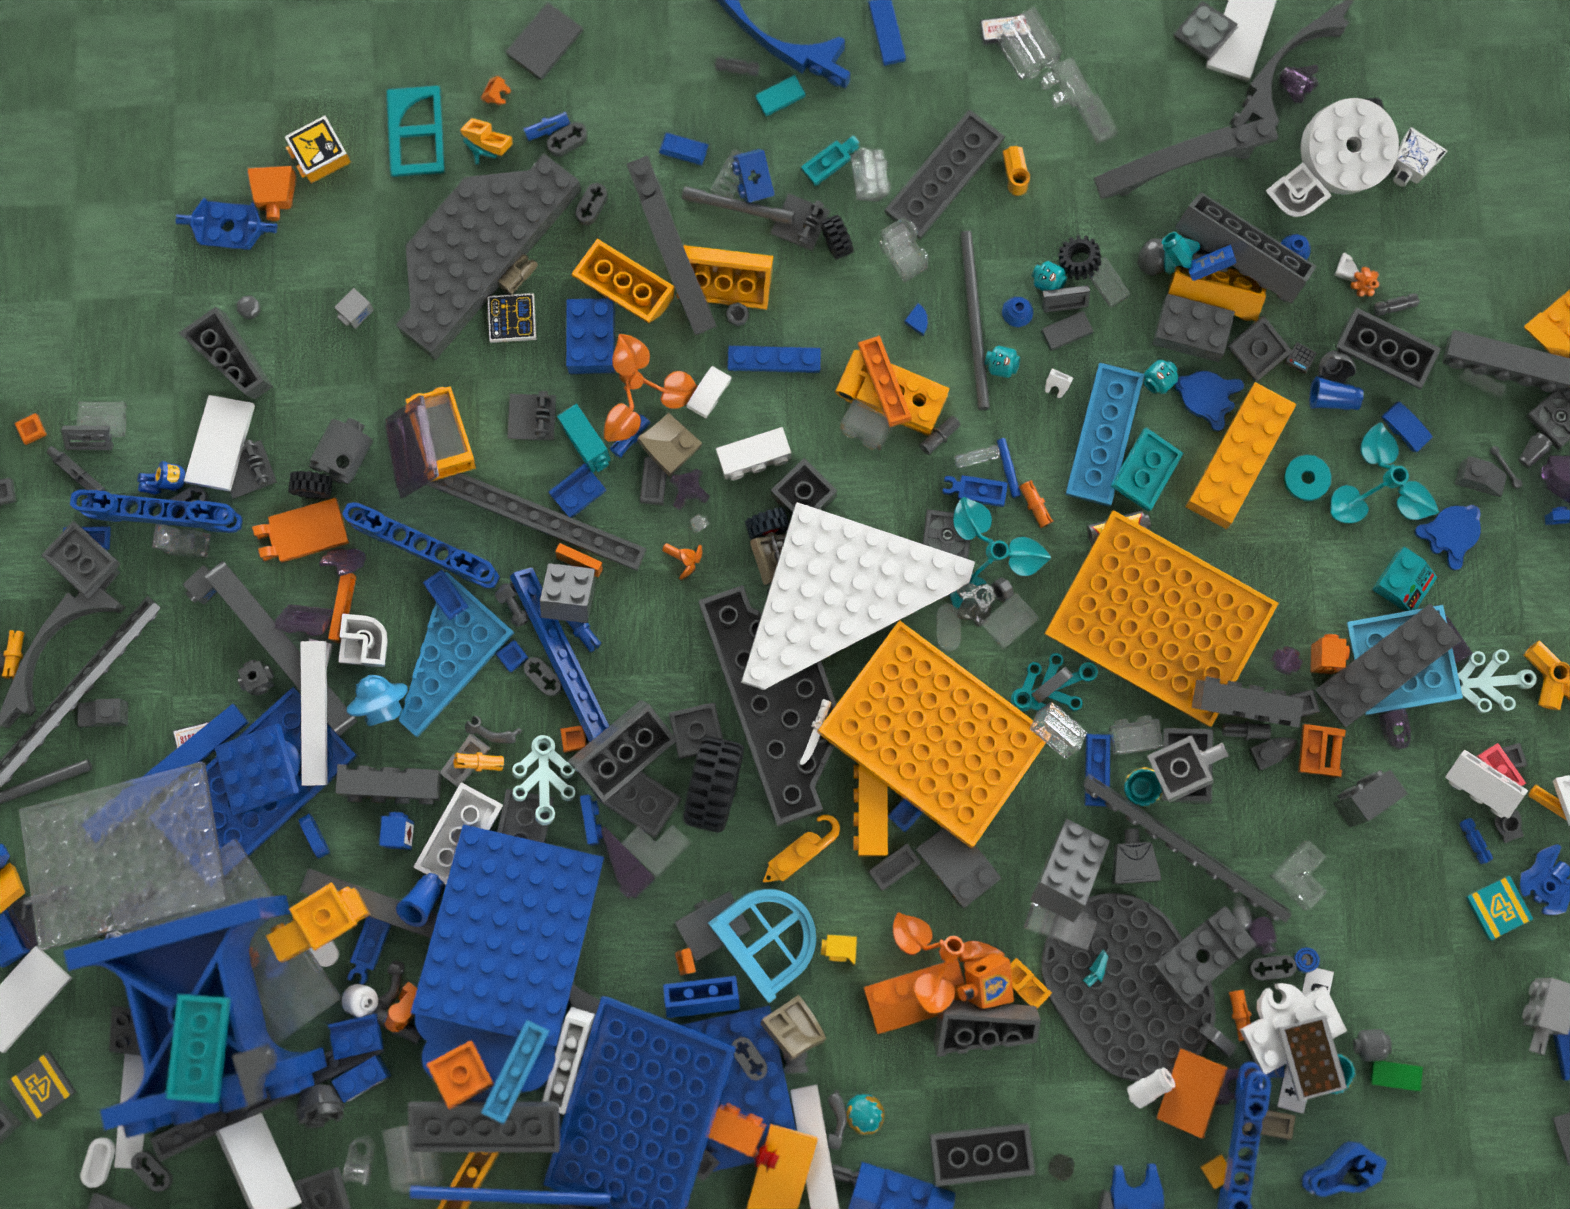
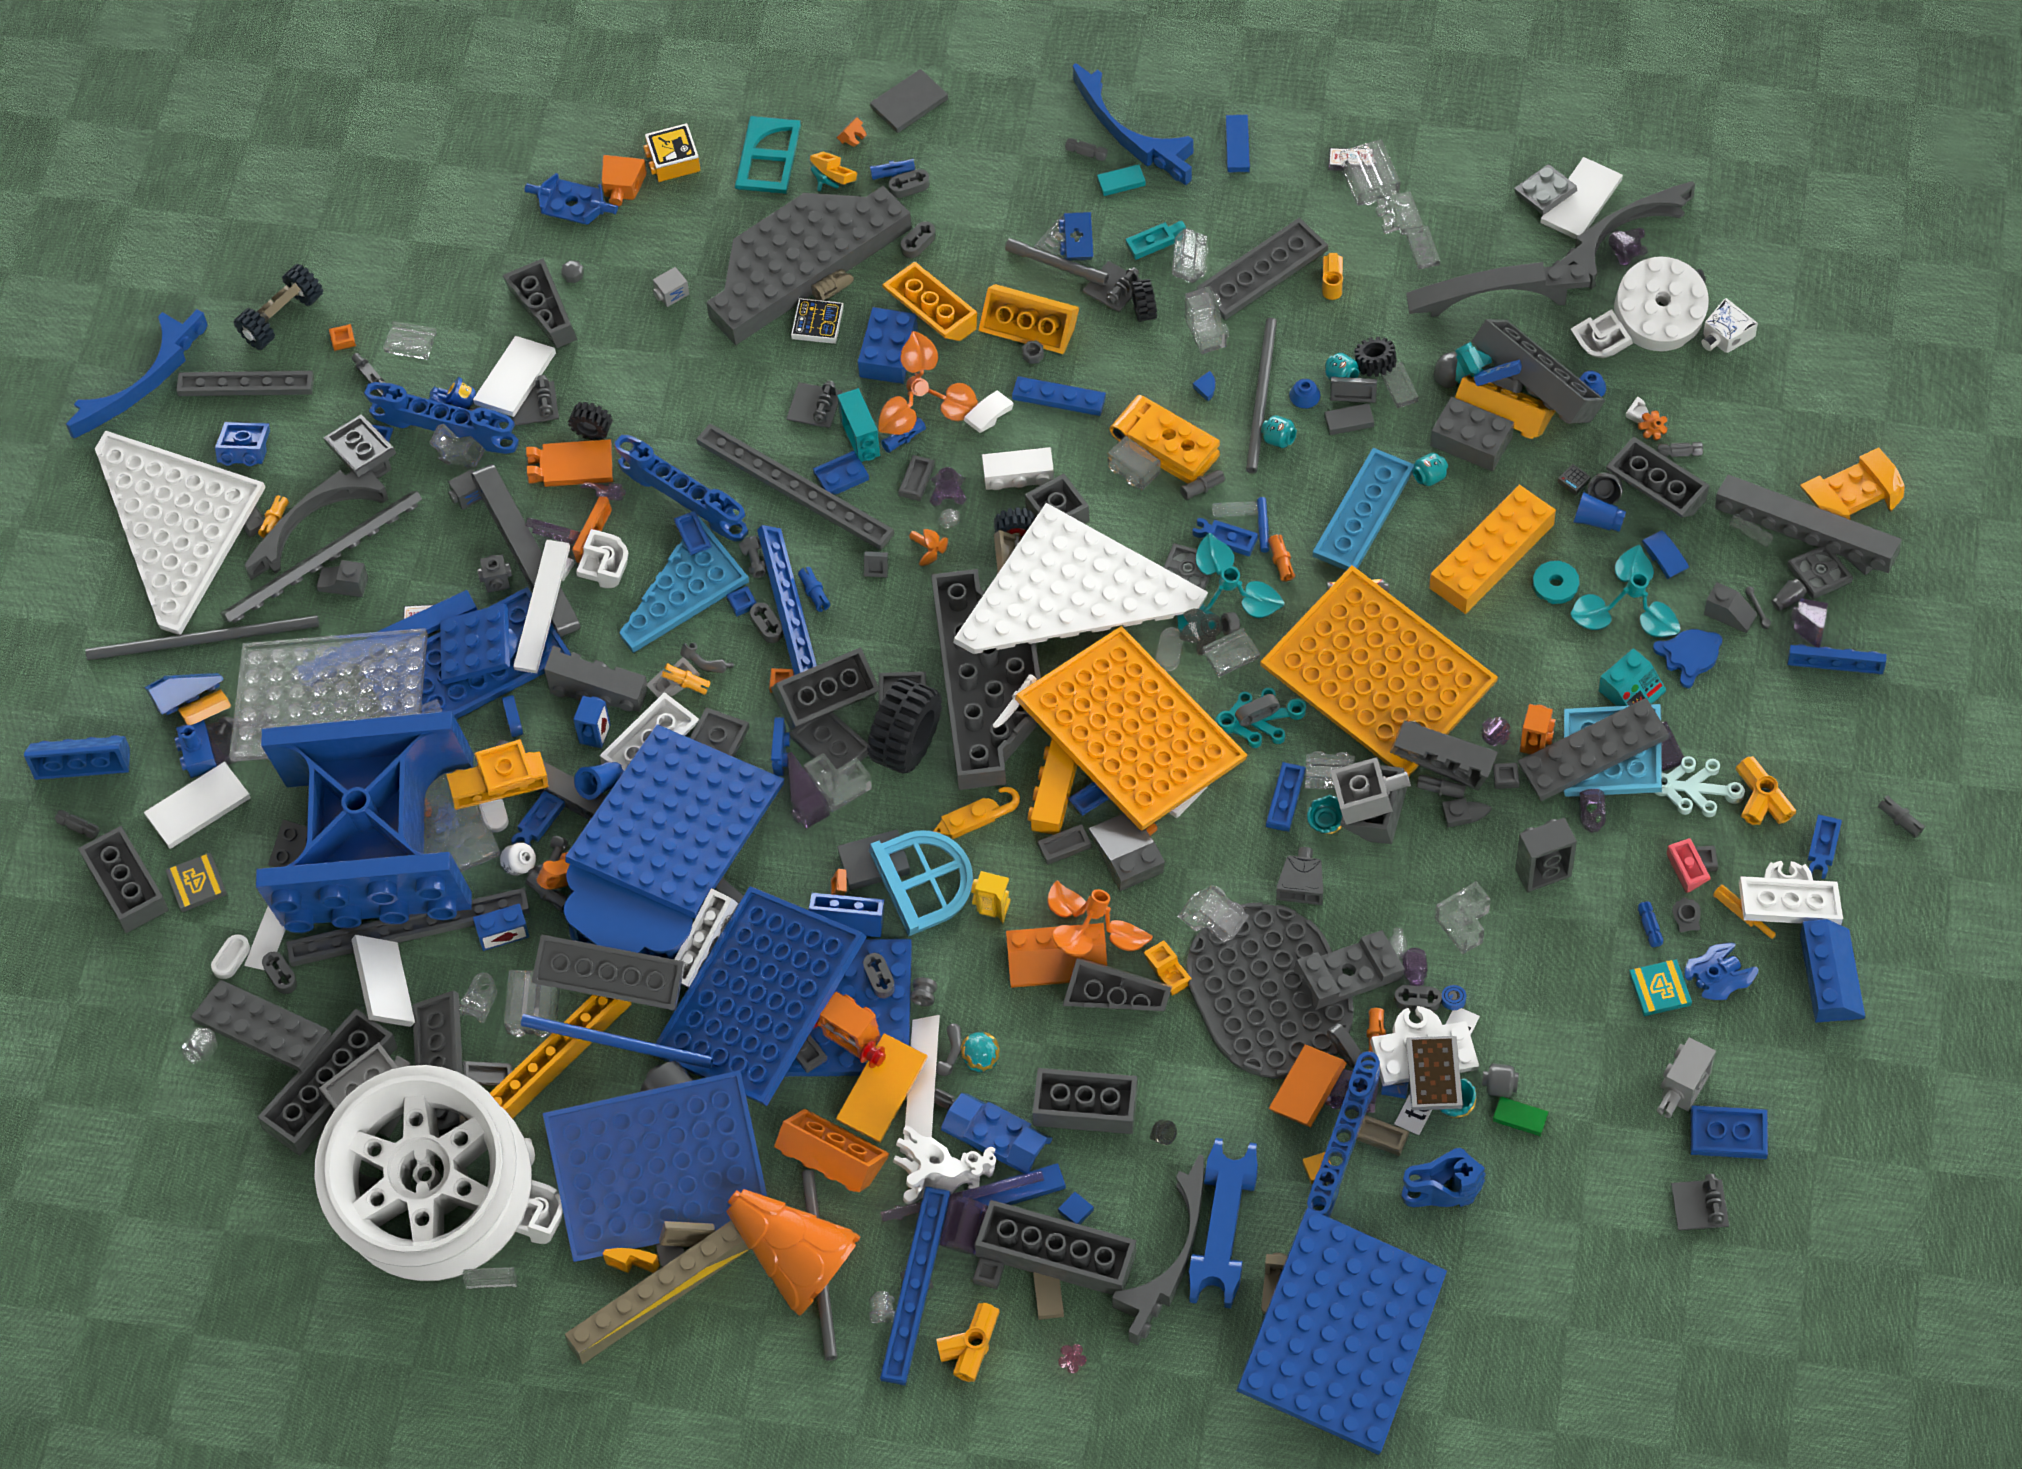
camera: 15 degrees right, 20 degrees down
dark grey tile [61,426,114,450] -> none
teal plate [166,994,231,1103] -> none
dark grey arch [232,1044,277,1106] -> none
dark grey cone [295,1084,345,1128] -> none
dark grey cylinder [309,418,373,485] -> none
blue plate [328,1014,384,1060] -> none
dark azure helmet [347,675,408,726] -> none
piece [385,395,439,498] -> none
window [406,386,476,481] -> none
orange tile [427,1040,494,1110] -> none
dark azure plate [481,1020,550,1124] -> none
light aqua plant [512,735,575,825] -> none
brick [540,563,595,623] -> none
orange tile [556,543,603,578] -> none
dark grey slope [626,155,717,335] -> none
dark tan plate [637,413,702,476] -> none
blue tile [659,132,709,166] -> none
dark tan plate [760,995,826,1061] -> none
orange tile [858,335,912,428] -> none
orange torso [957,952,1014,1009] -> none
clear brick [1030,702,1087,759] -> none
dark grey brick [1030,819,1110,923] -> none
white tile [1045,368,1073,398] -> none
dark grey plate [1083,774,1291,923] -> none
teal bar [1083,949,1108,987] -> none
teal tile [1110,427,1184,512] -> none
white piece [1127,1068,1175,1108] -> none
blue tile [1174,371,1244,432] -> none
dark grey tile [1227,316,1292,382] -> none
orange plate [1298,724,1346,778] -> none
white brick [1445,750,1528,819] -> none
none -> dark grey tile [864,551,888,578]

